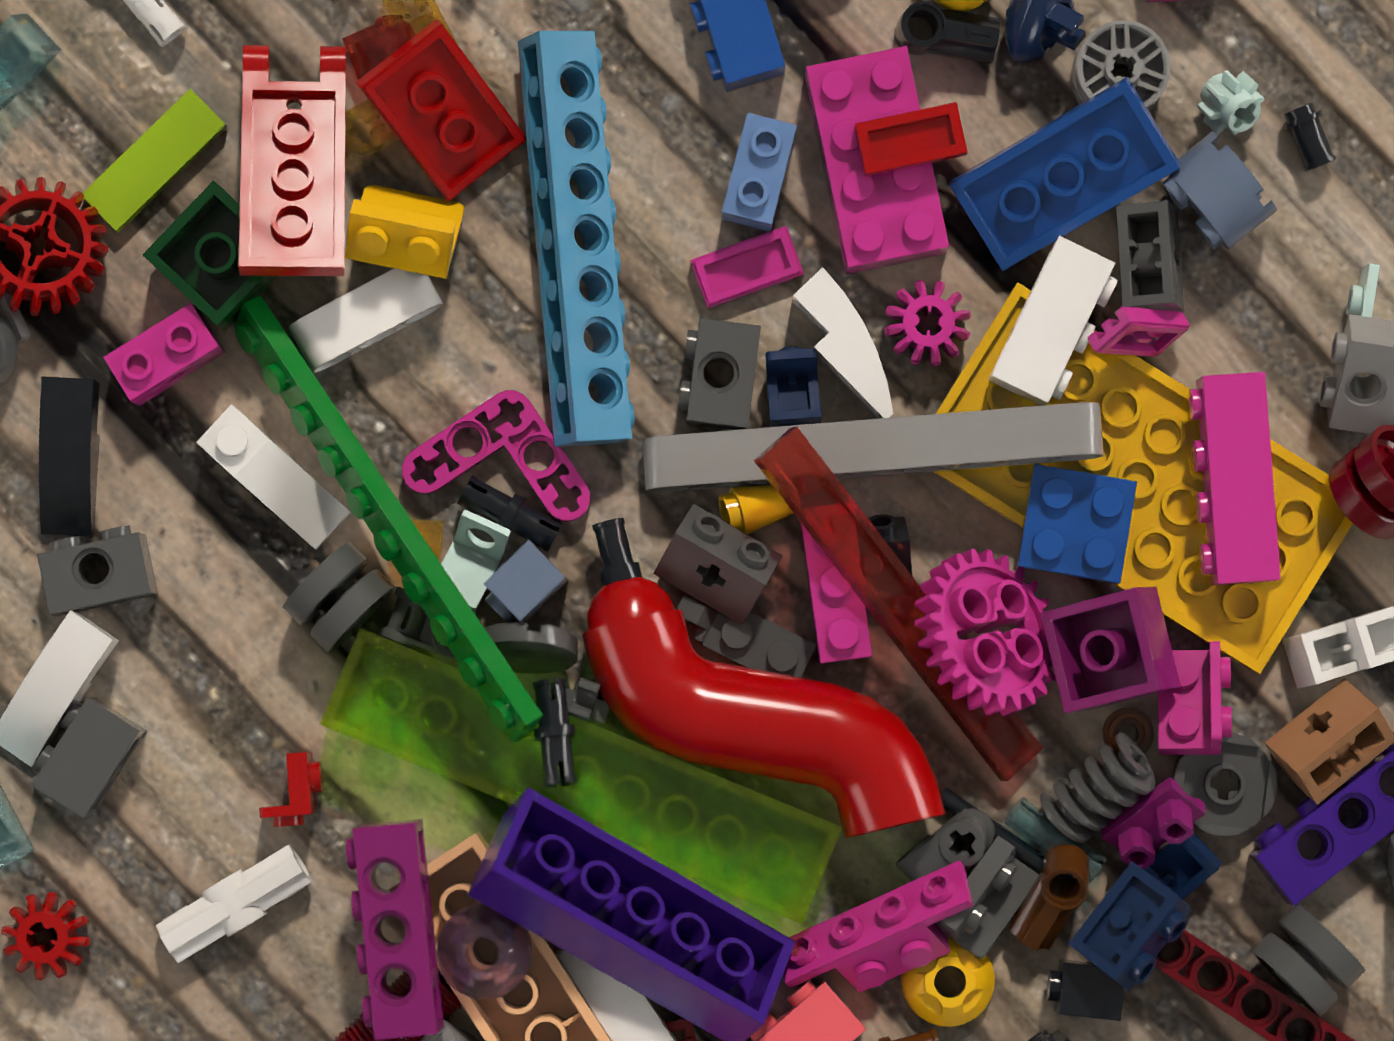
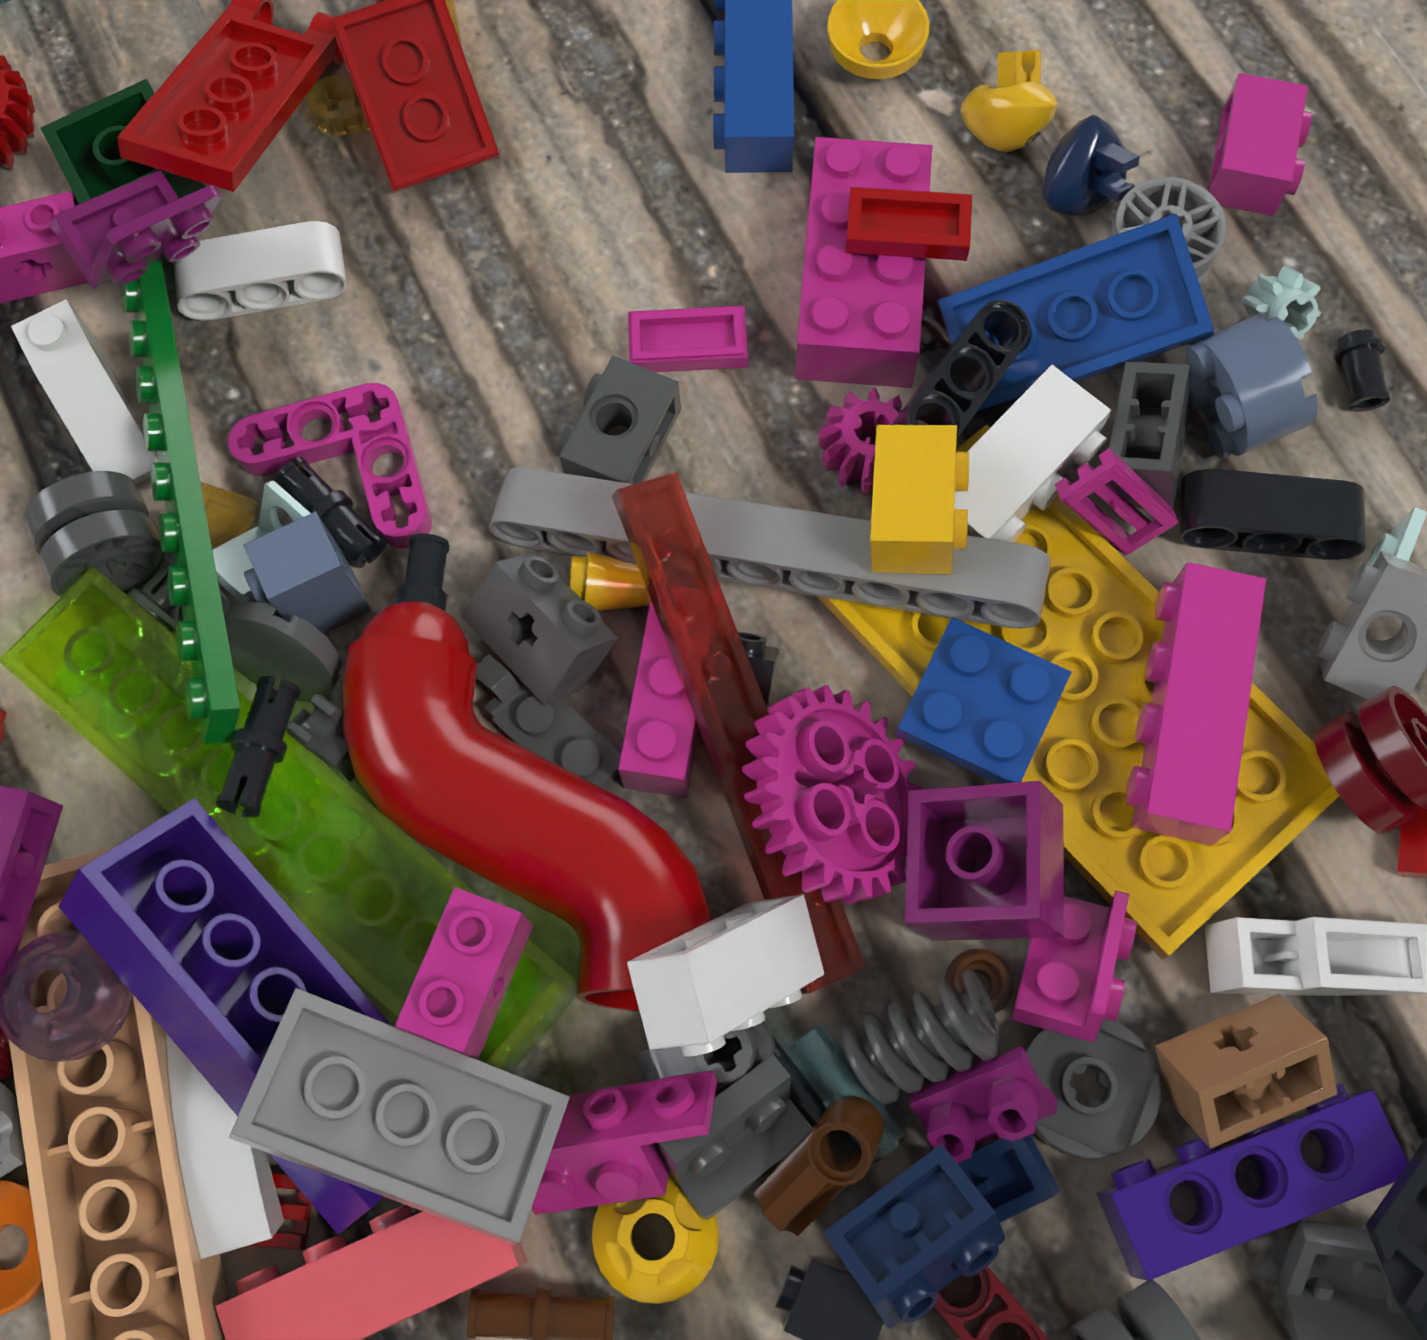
camera: 20 degrees right, 15 degrees down
lime tile [82,88,228,233] -> none
yellow bracket [345,185,464,279] -> none
dark azure brick [518,31,635,447] -> none
medium blue brick [721,112,797,232] -> none
dark blue bracket [765,347,822,427] -> none
white slope [792,267,894,419] -> none
black piece [895,2,1000,64] -> none
none -> magenta bracket [50,170,222,289]
none -> light grey plate [228,988,570,1245]
none -> dark pink brick [395,887,533,1060]
none -> white brick [627,894,824,1056]
none -> yellow brick [870,425,969,575]
none -> black beam [892,299,1030,438]
none -> black beam [1180,469,1366,560]

